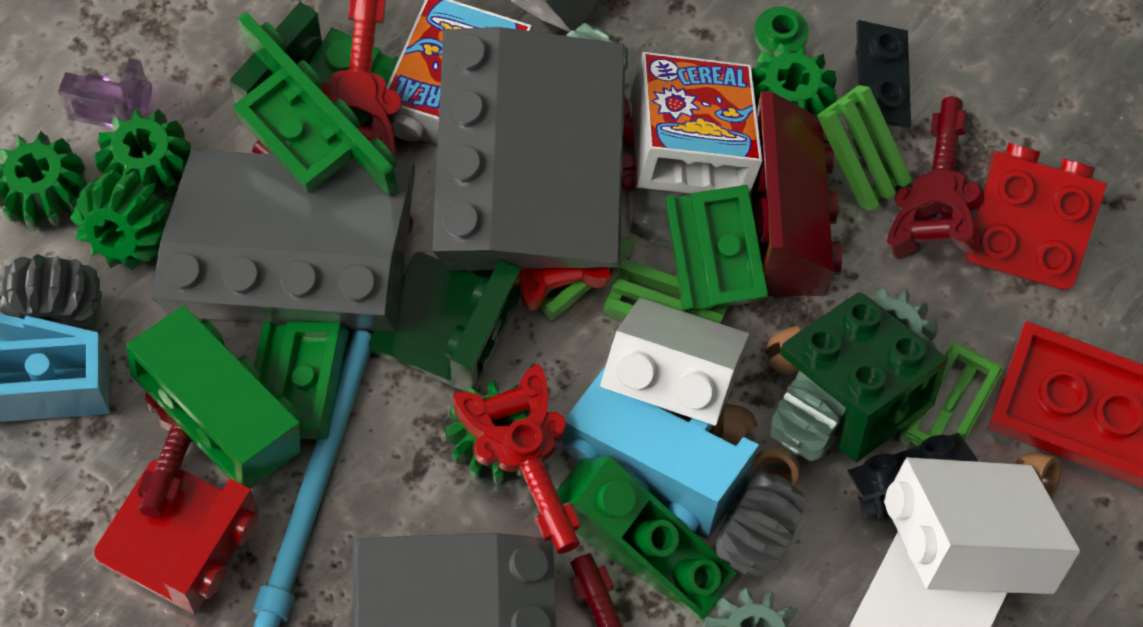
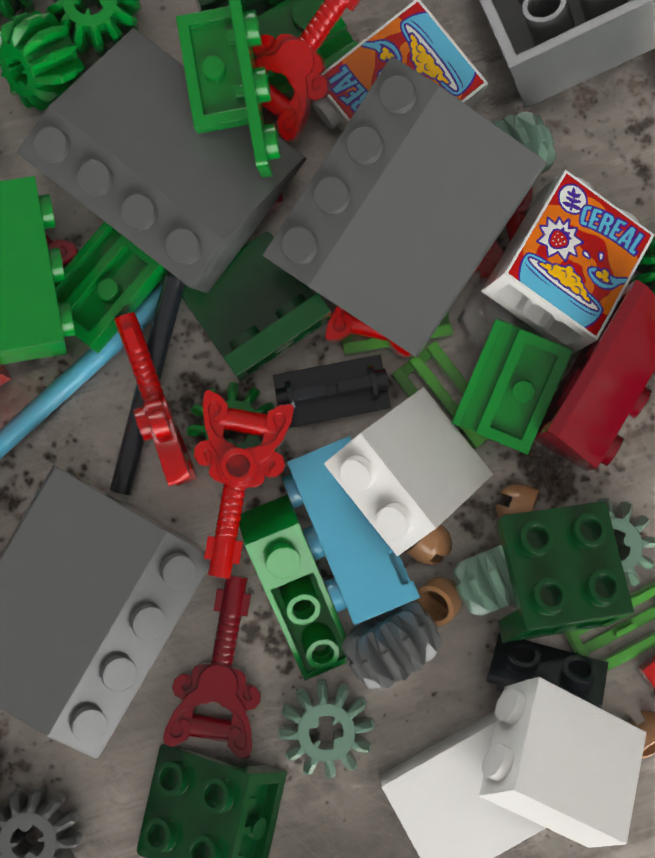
camera: 30 degrees right, 20 degrees up
none -> black bar [109,275,185,495]
none -> red piece [114,312,197,487]
none -> black hinge [272,354,391,428]

